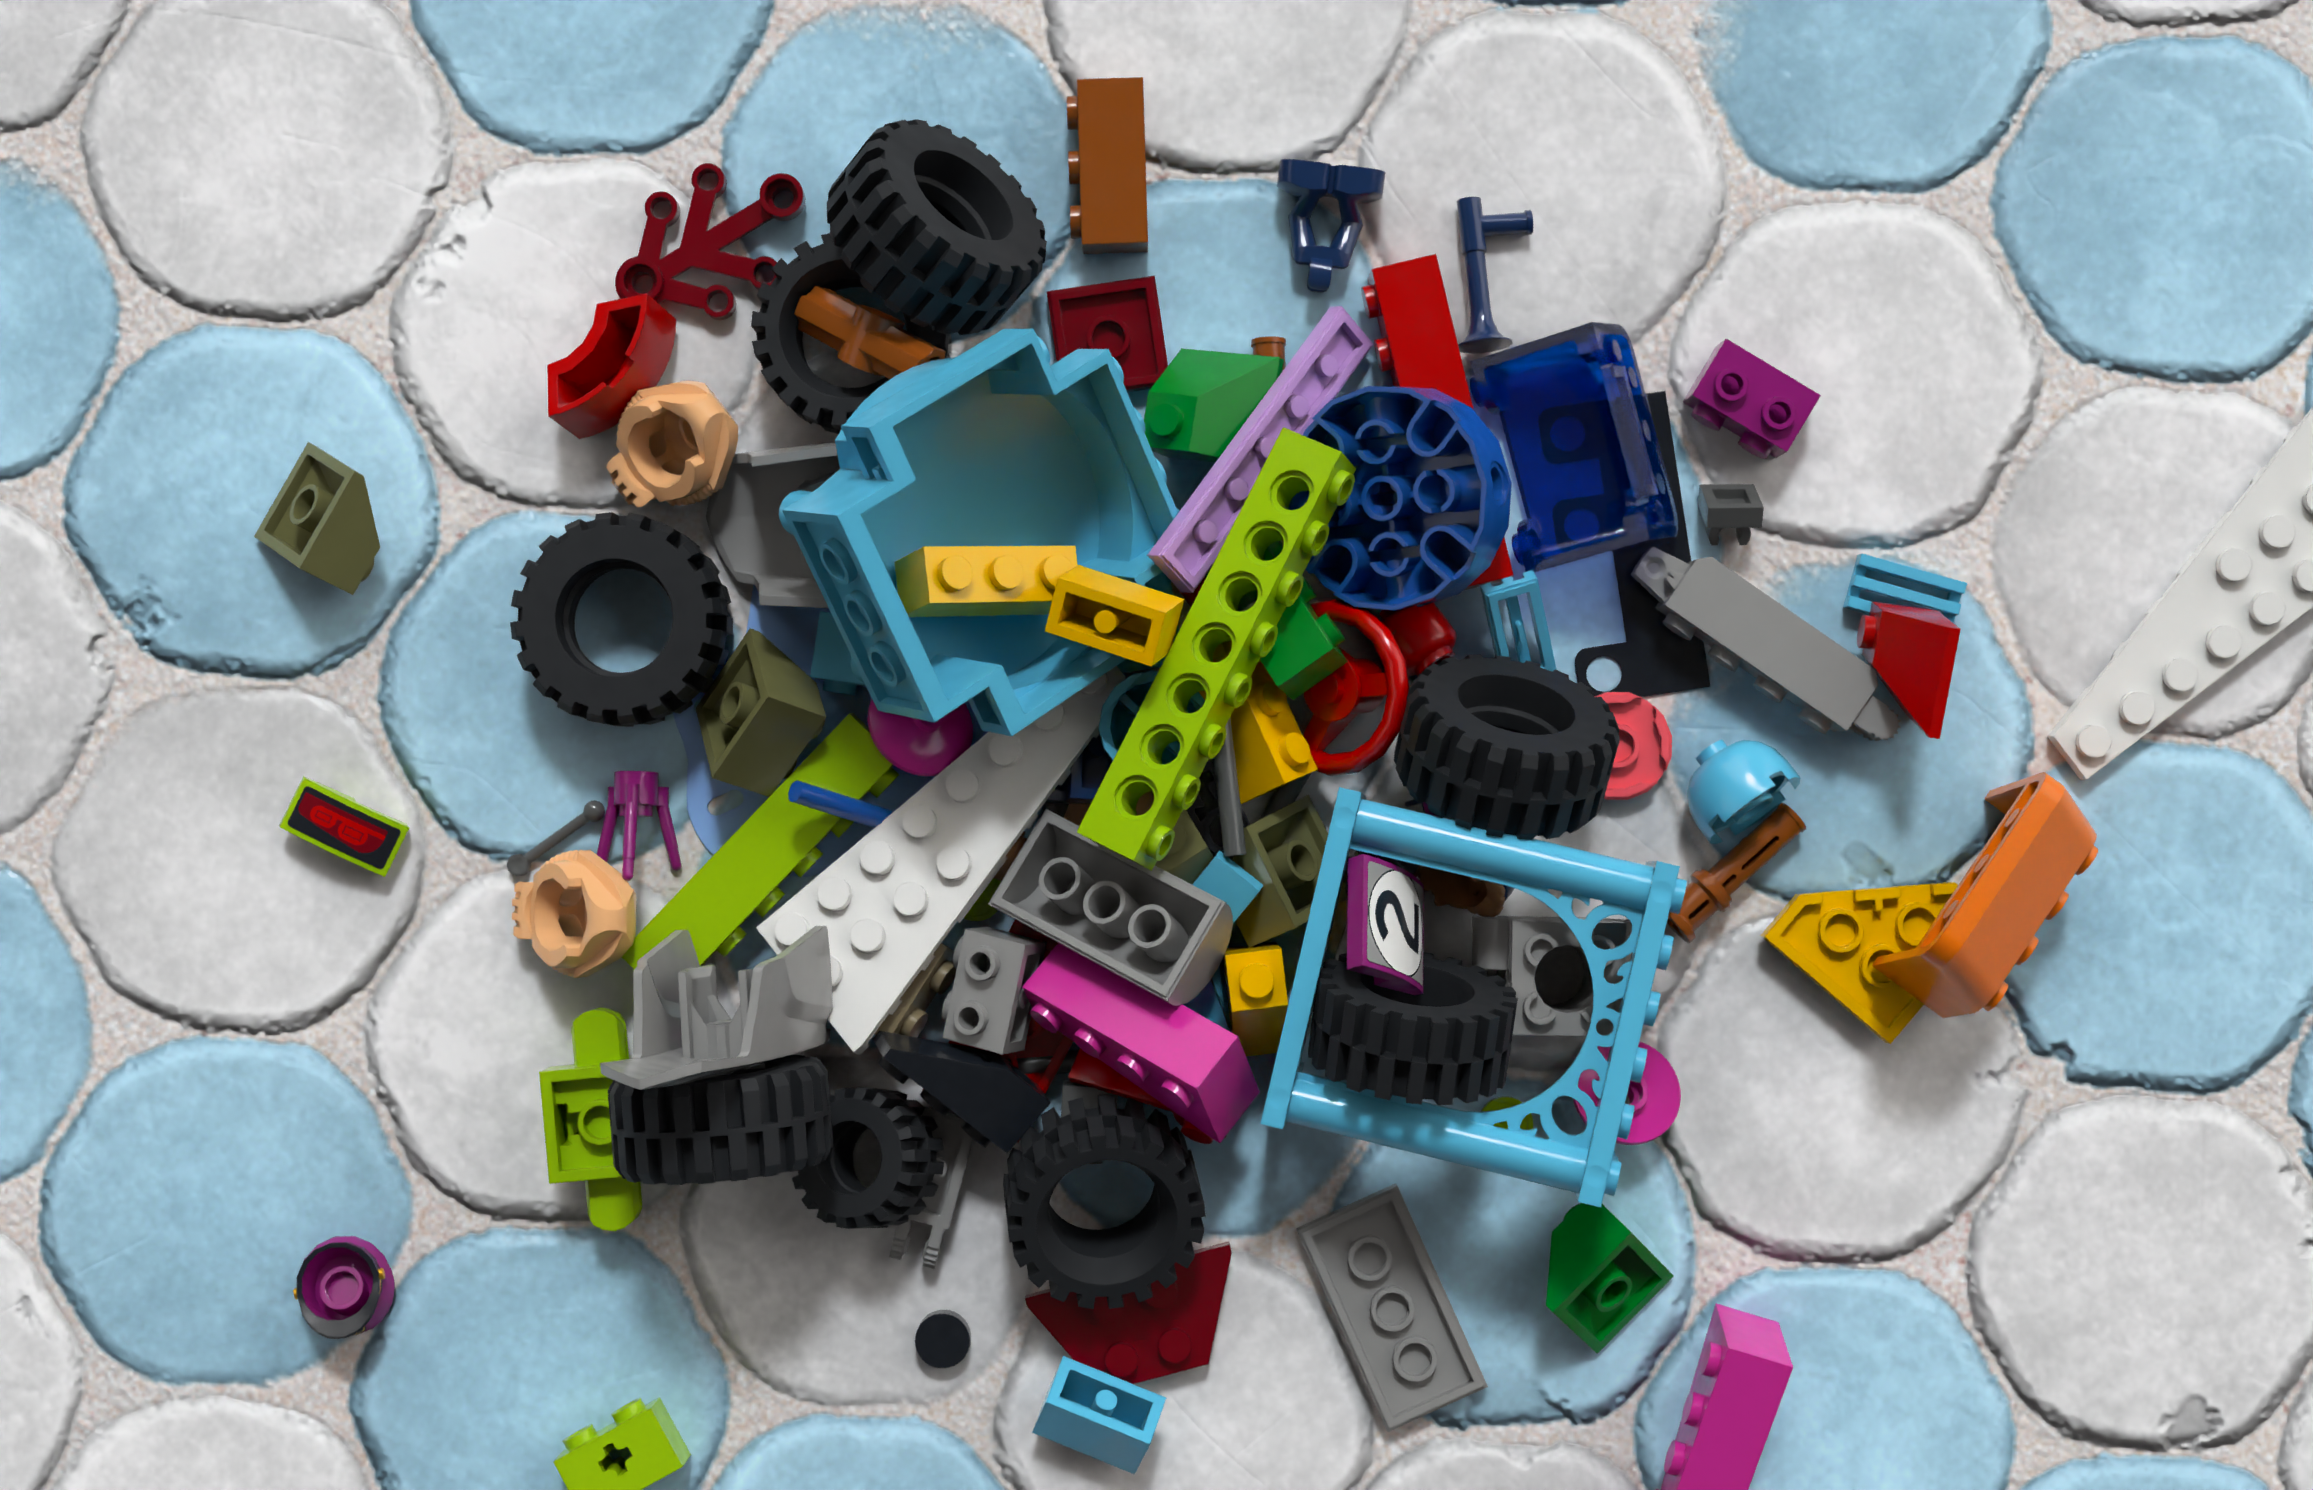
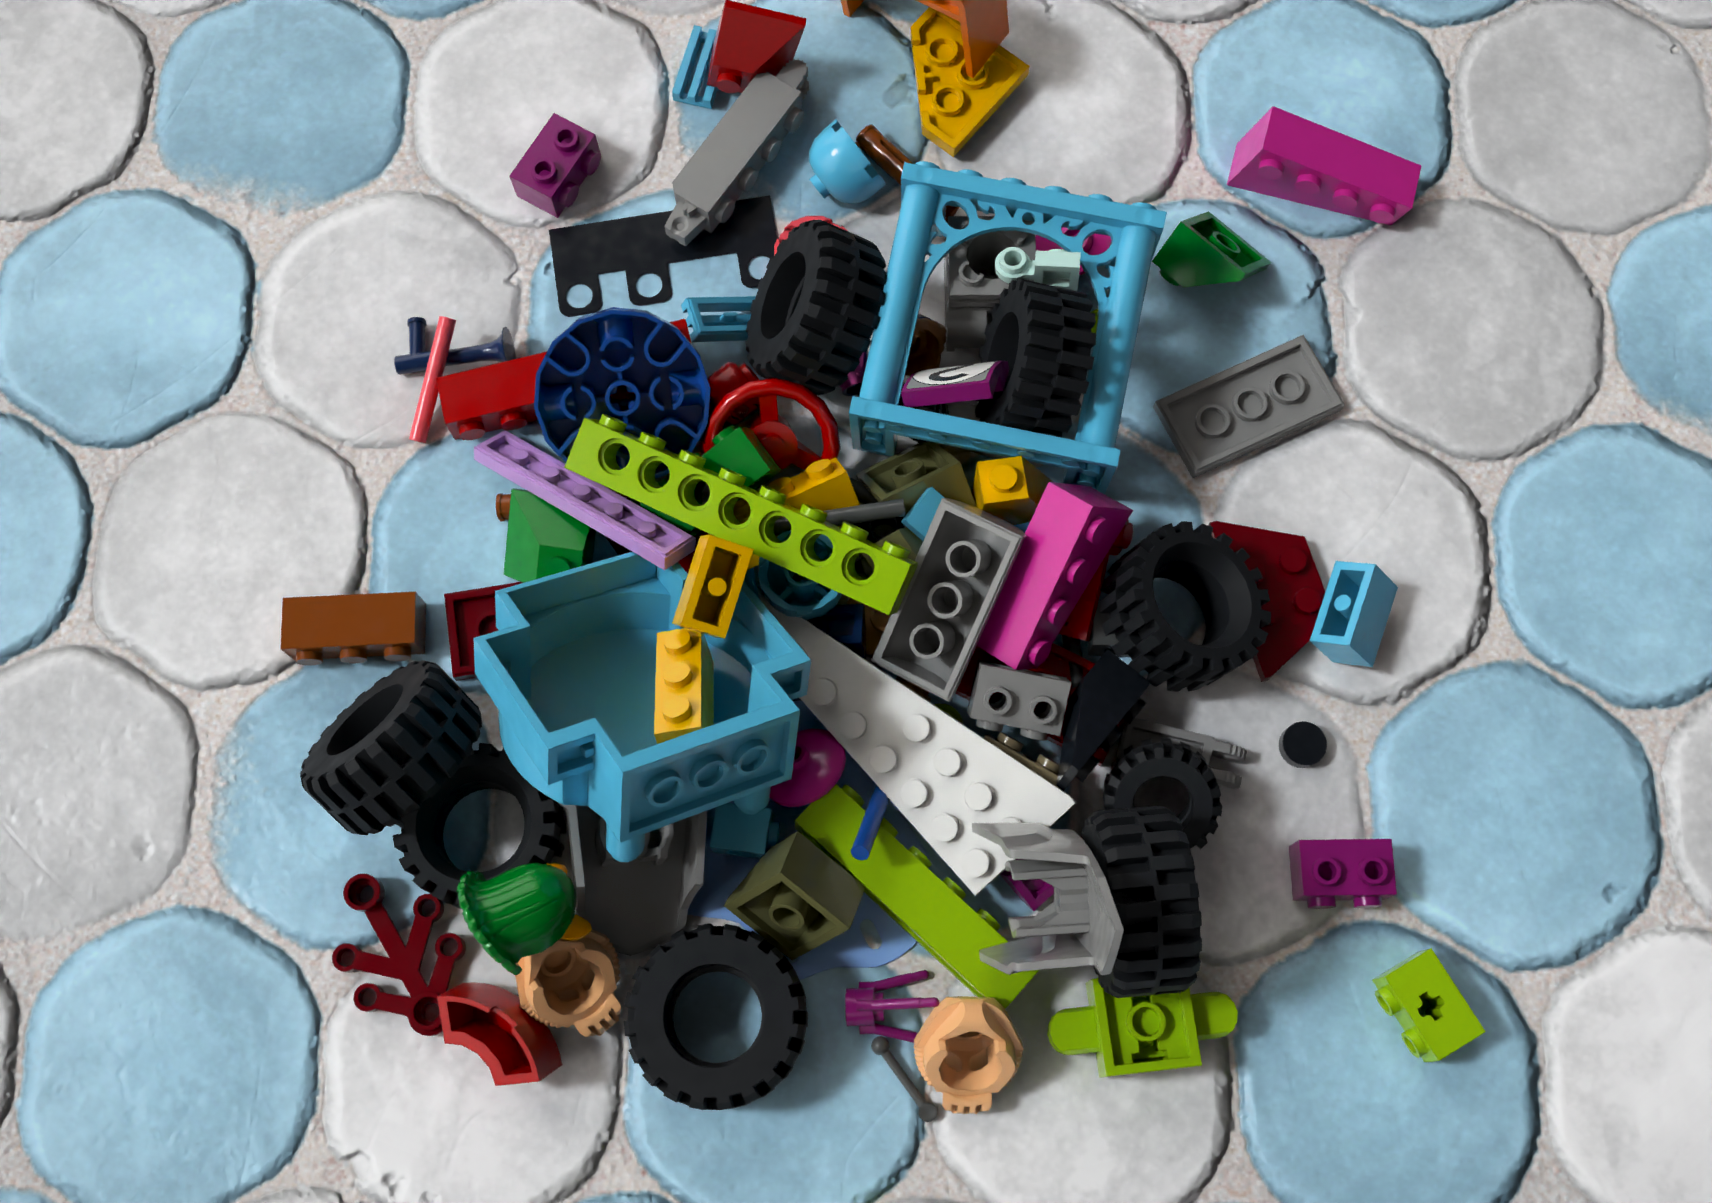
camera: 80 degrees left, 15 degrees down
dark orange piece [794,286,946,379] -> none
dark blue piece [1277,159,1386,293] -> none
clear blue windscreen [1470,322,1679,573] -> none
dark grey tile [1698,484,1764,545] -> none
none -> coral bar [409,316,456,444]
none -> green hair [457,863,592,975]
none -> light aqua plate [995,247,1081,291]
none -> magenta brick [1289,839,1397,909]

